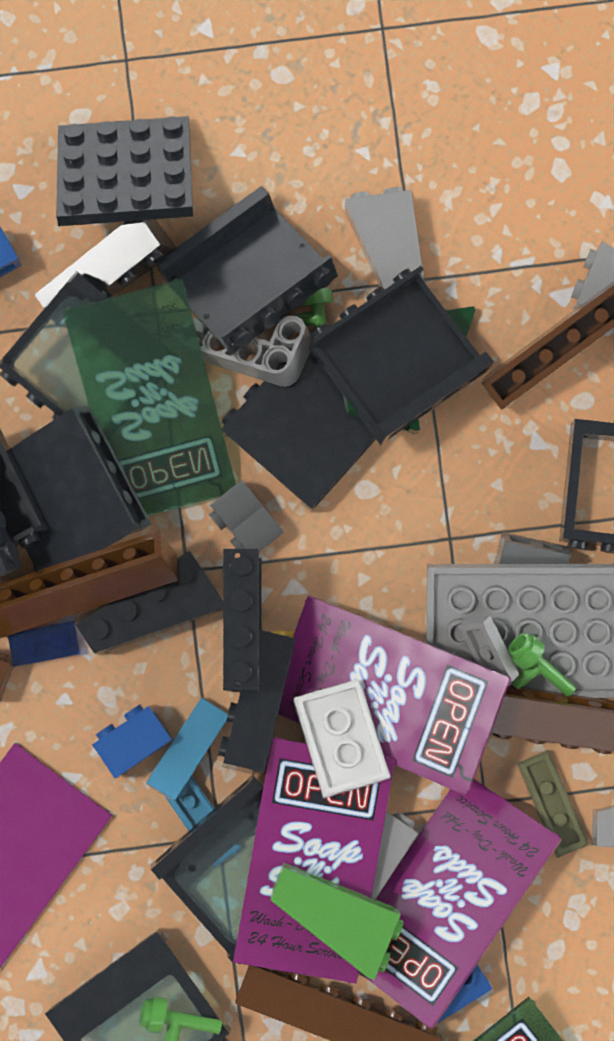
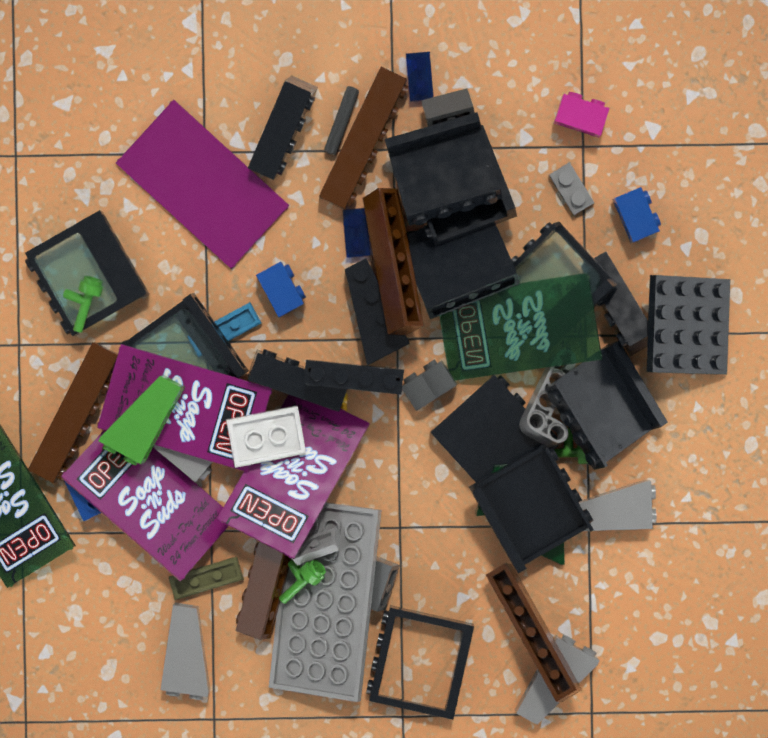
camera: 90 degrees right, 5 degrees up
dark azure tile [146,698,228,802] -> none

